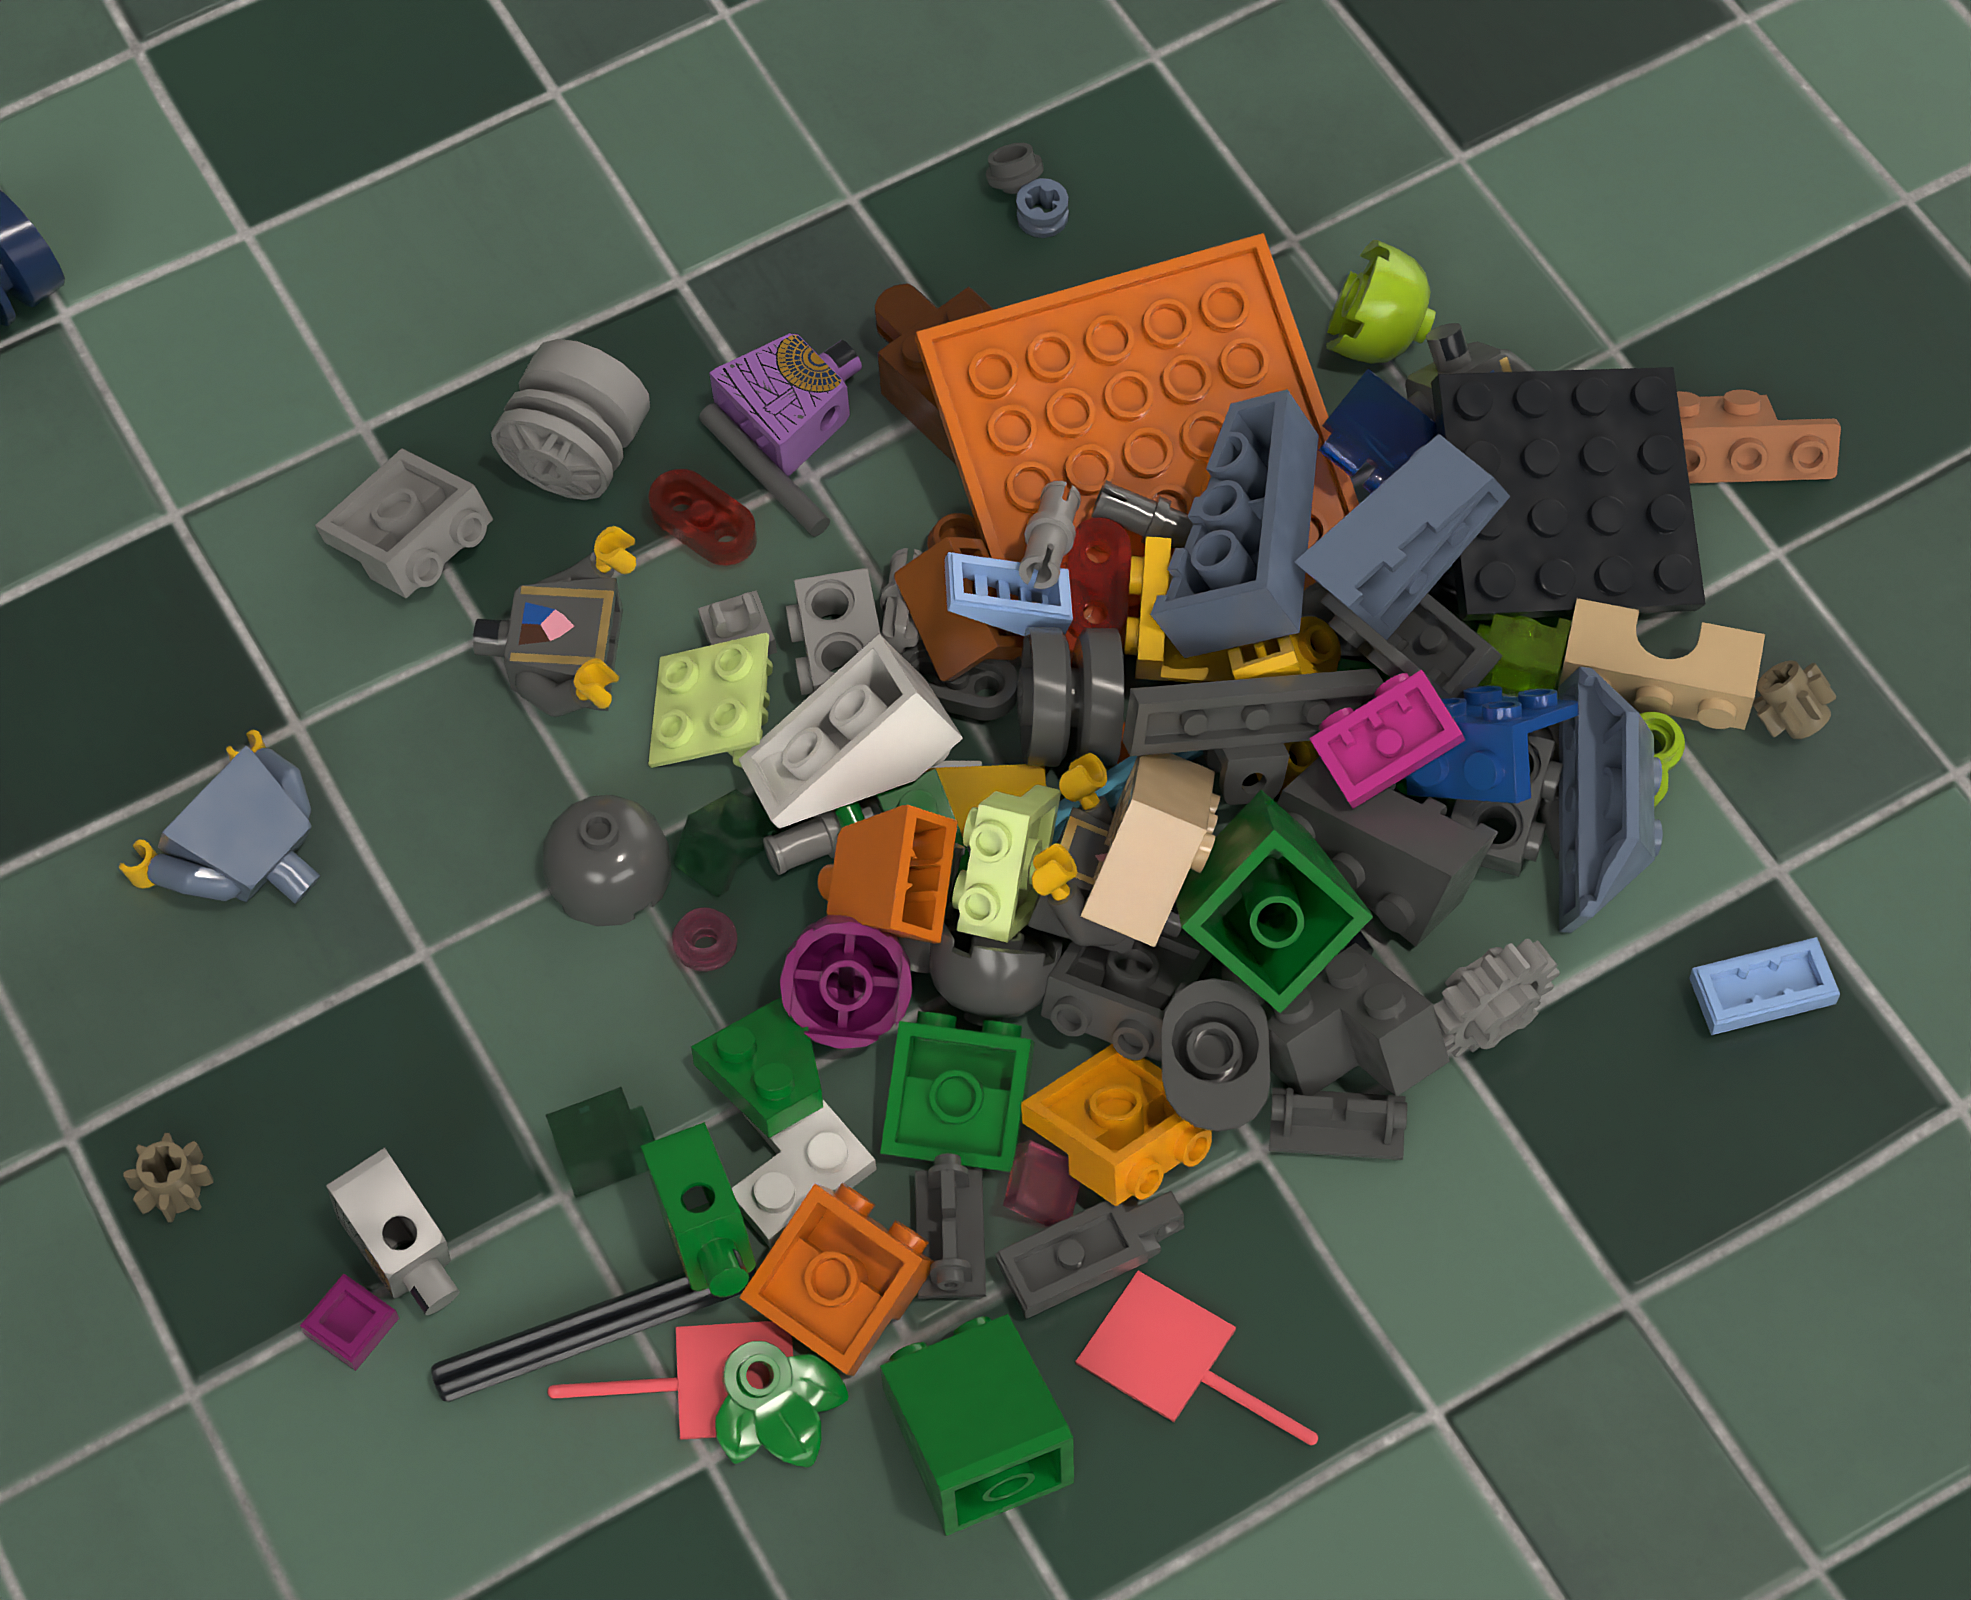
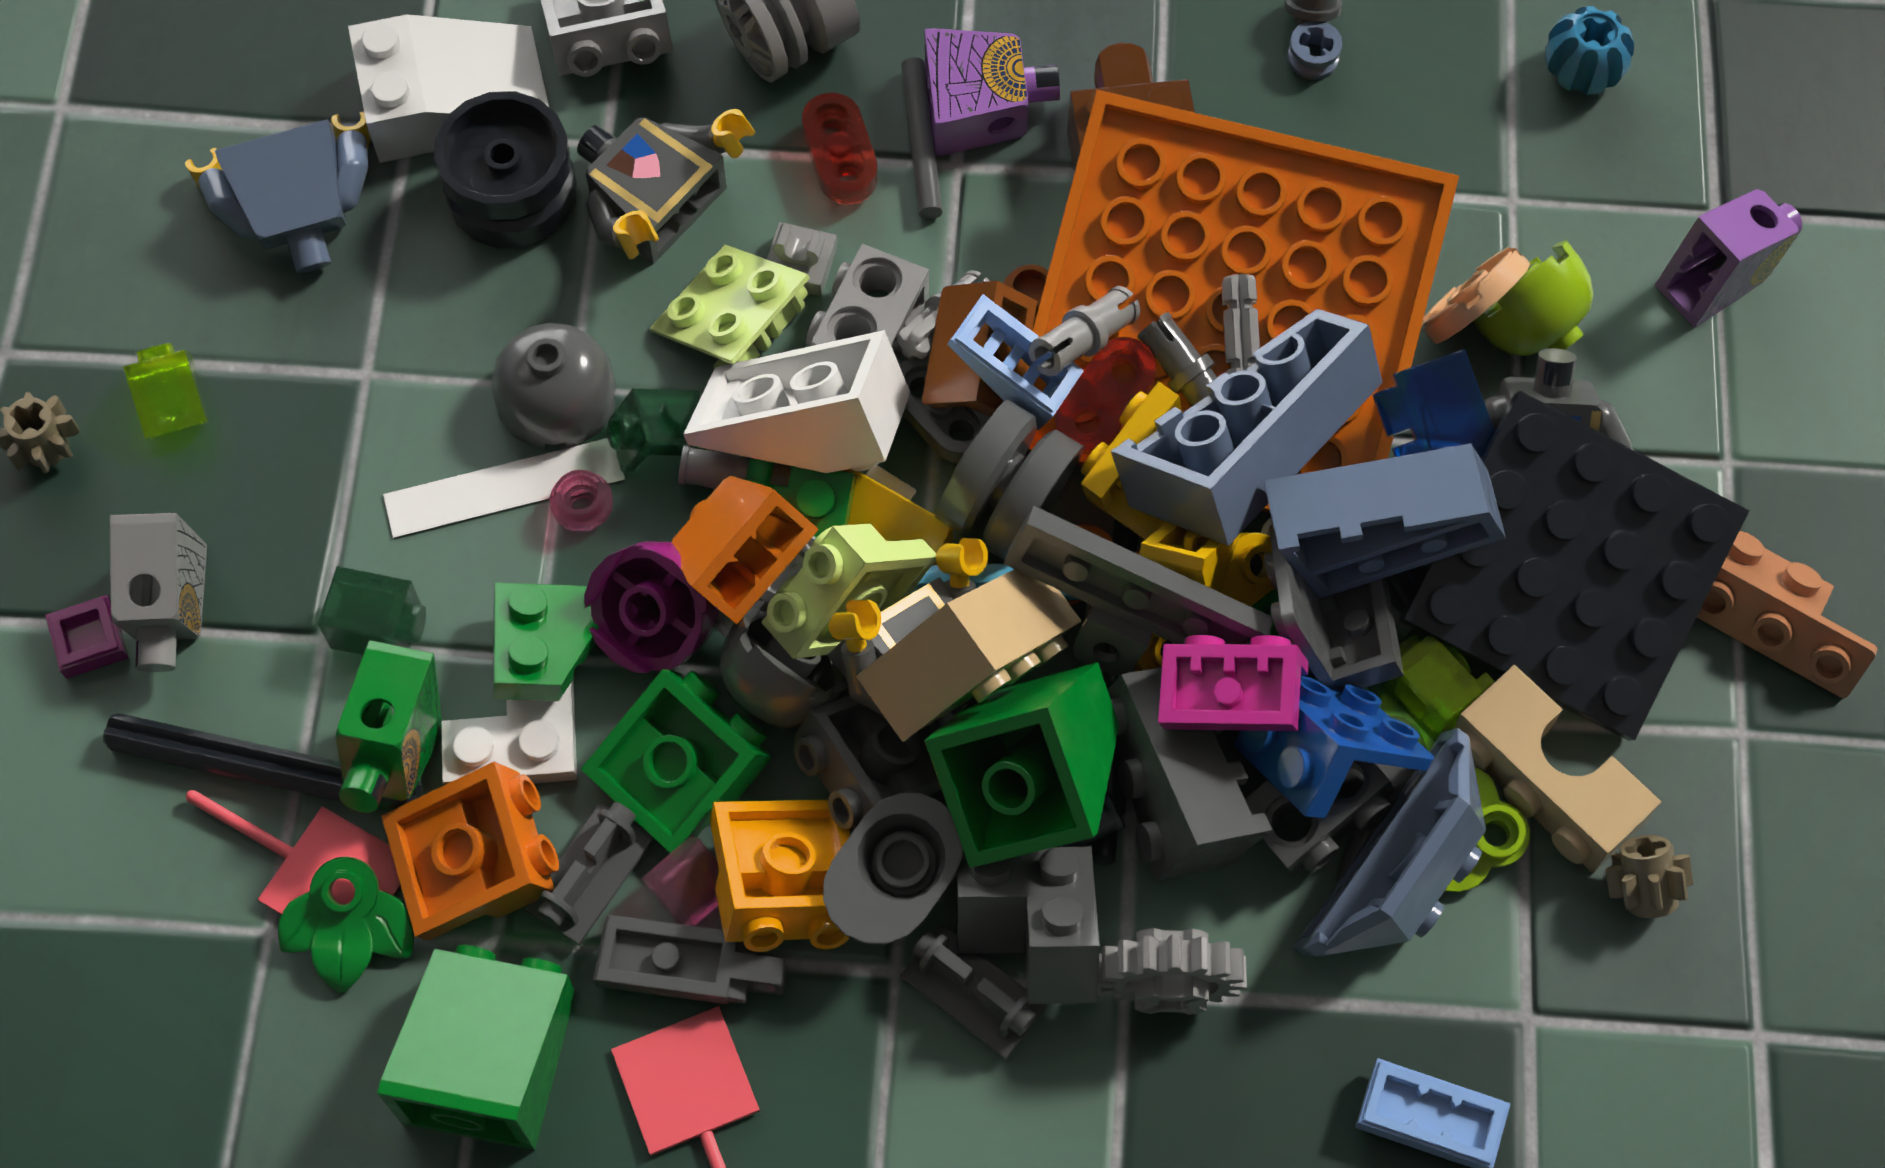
camera: 30 degrees right, 5 degrees up
none -> clear neon green bracket [123,343,209,439]
none -> white slope [348,14,549,163]
none -> white sticker [383,437,625,538]
none -> black wheel [434,91,577,248]
none -> light grey axle [1222,274,1260,374]
none -> light nougat tile [1421,247,1530,344]
none -> dark azure piece [1545,6,1634,95]
none -> medium lavender torso [1655,189,1802,328]

